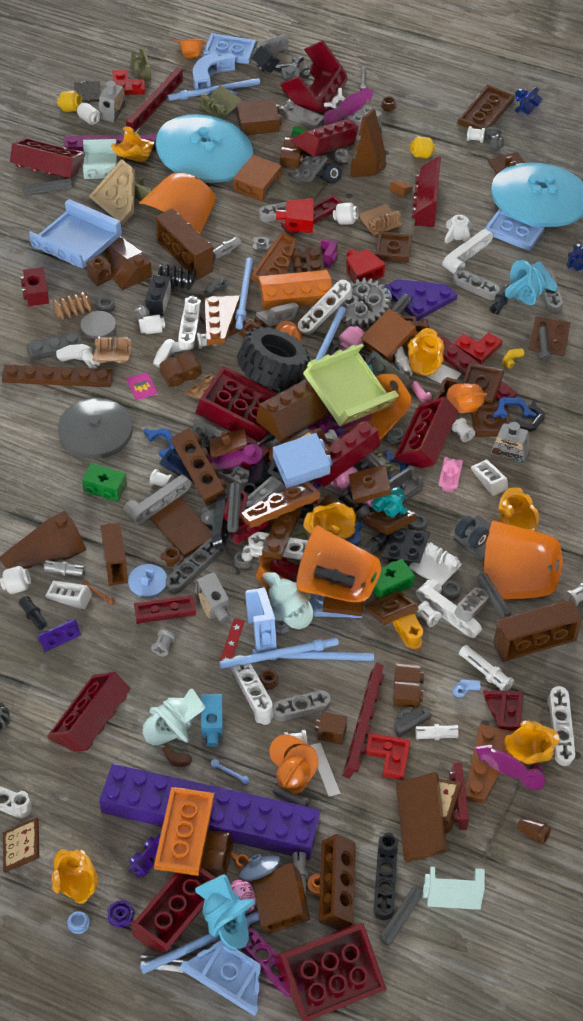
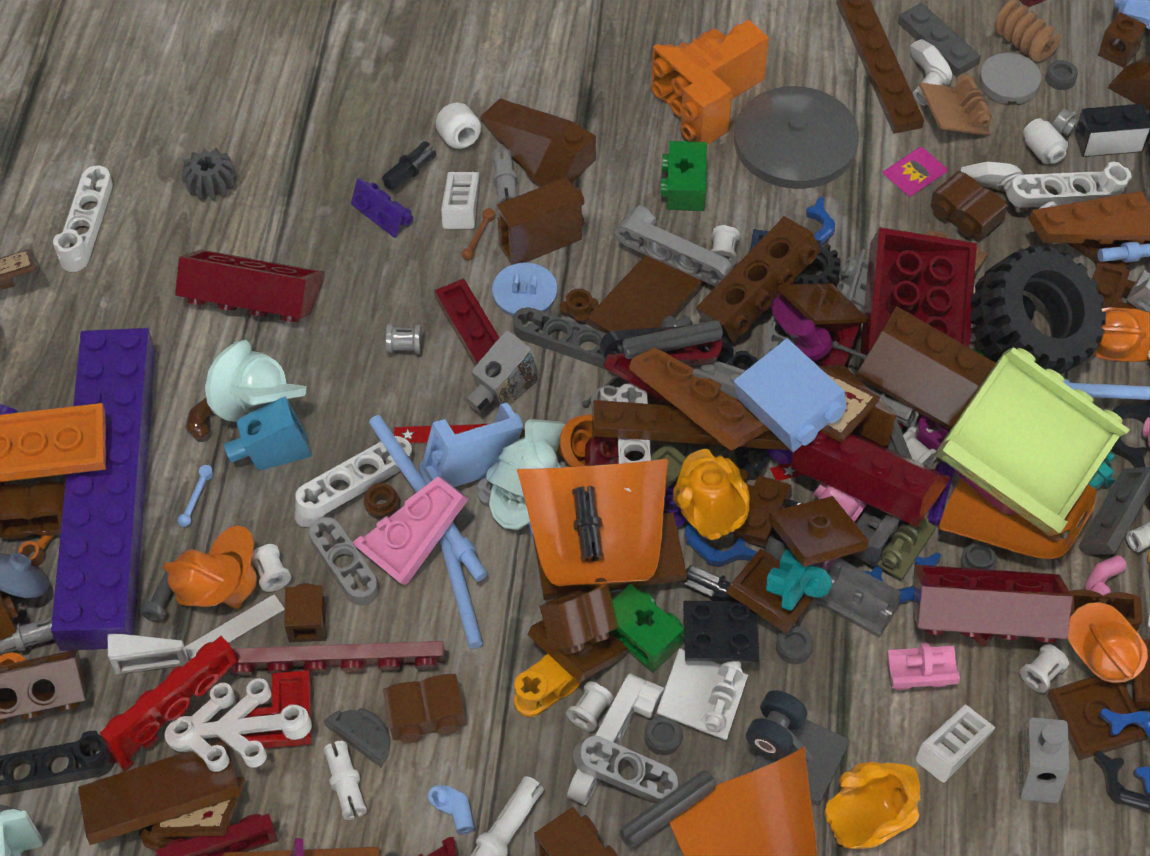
camera: 75 degrees right, 5 degrees up
none -> red wing [99,636,237,772]
none -> white slope [108,634,189,674]
none -> white plant [165,678,312,772]
none -> bright pink wing [352,476,469,586]
none -> reddish brown brick [540,584,618,654]
none -> orange brick [651,19,769,145]

